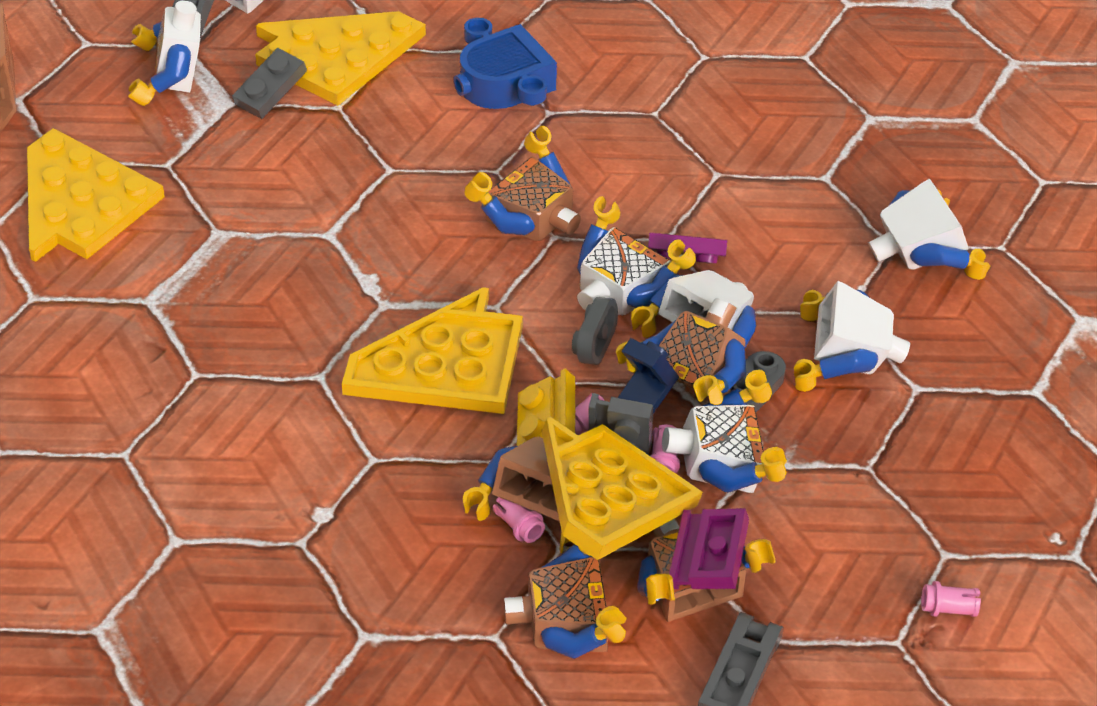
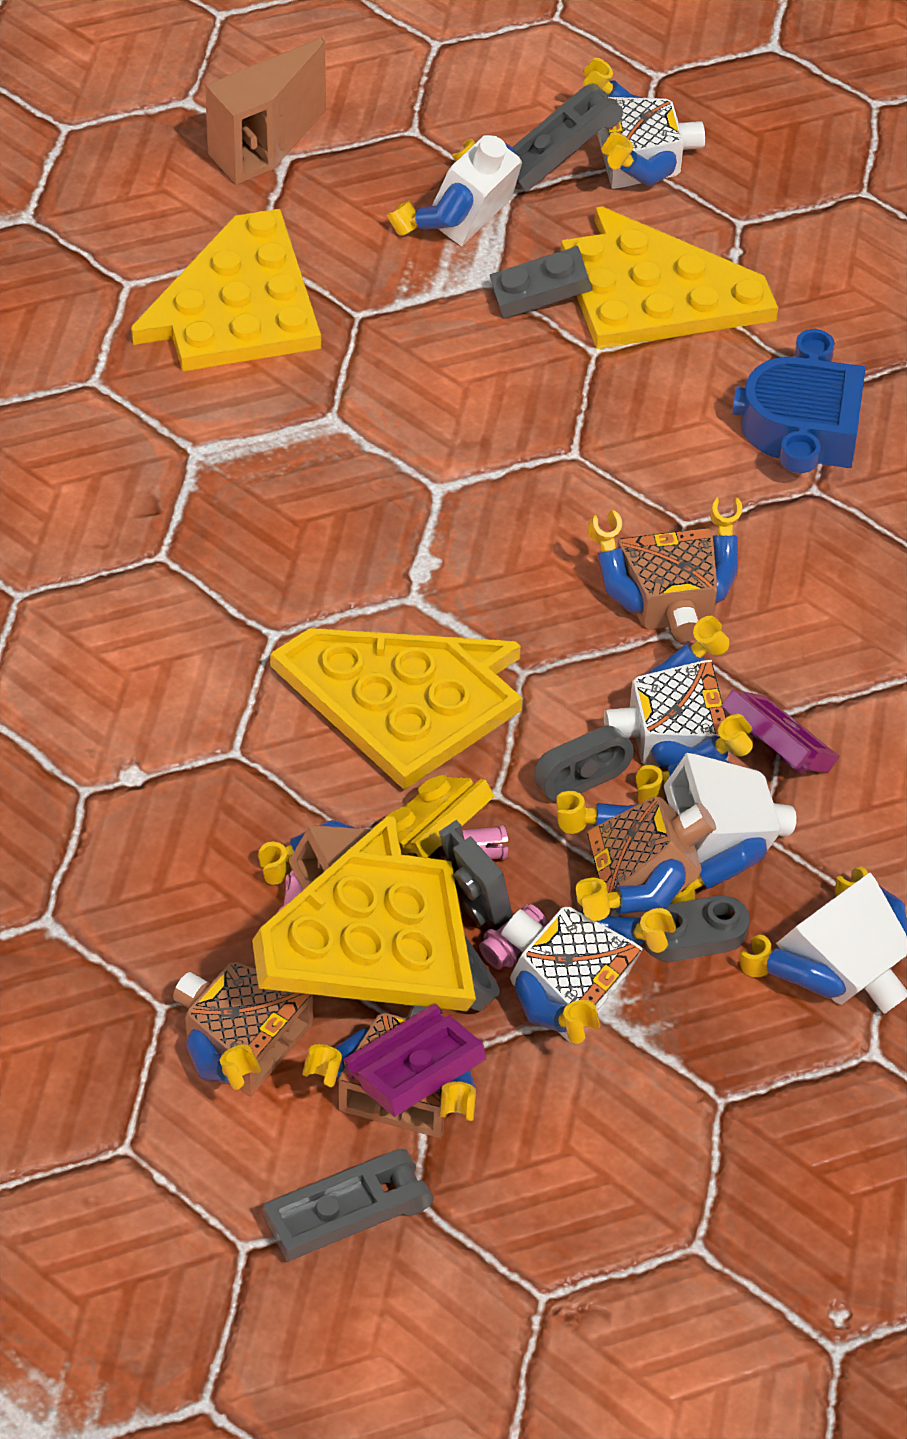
camera: 40 degrees right, 5 degrees up
dark blue bracket [617,338,679,414] -> none
bright pink pin [921,581,981,617] -> none

